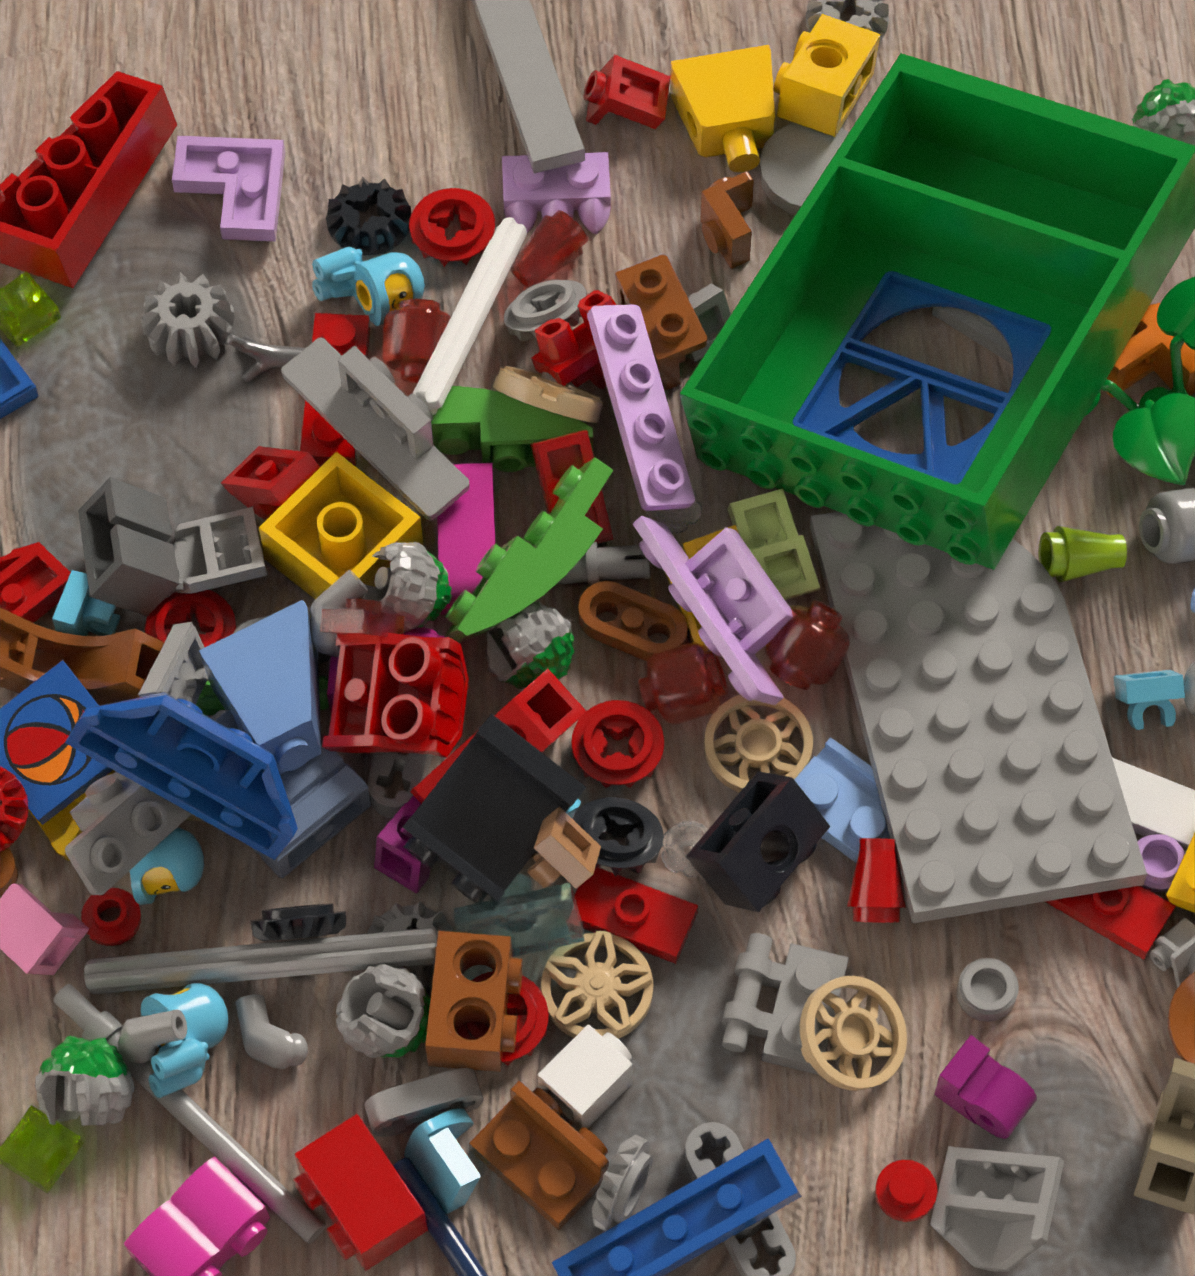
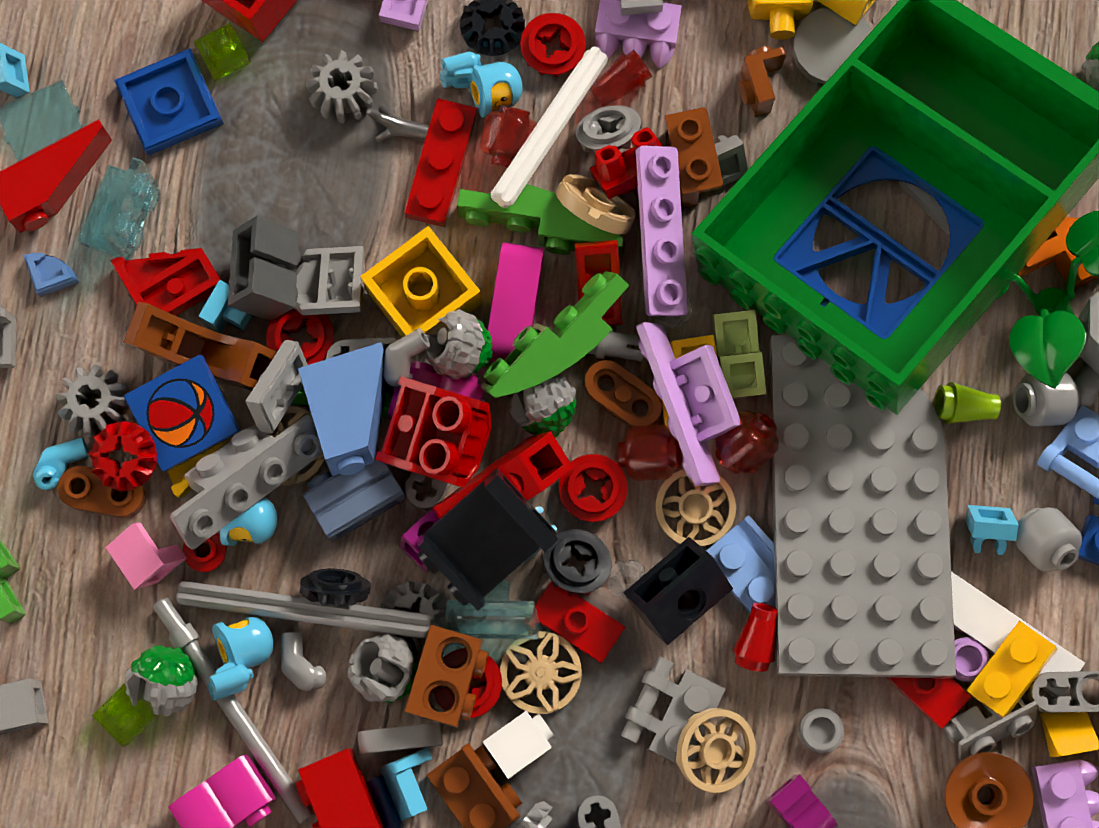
camera: 10 degrees right, 15 degrees up
blue wedge [65,692,298,860] -> none
light grey arm [117,1009,187,1063] -> none
red slope [221,446,320,521] -> none
light grey bracket [281,338,470,521] -> none
clear red plate [320,599,405,637] -> none
medium nougat tile [527,806,601,888] -> none

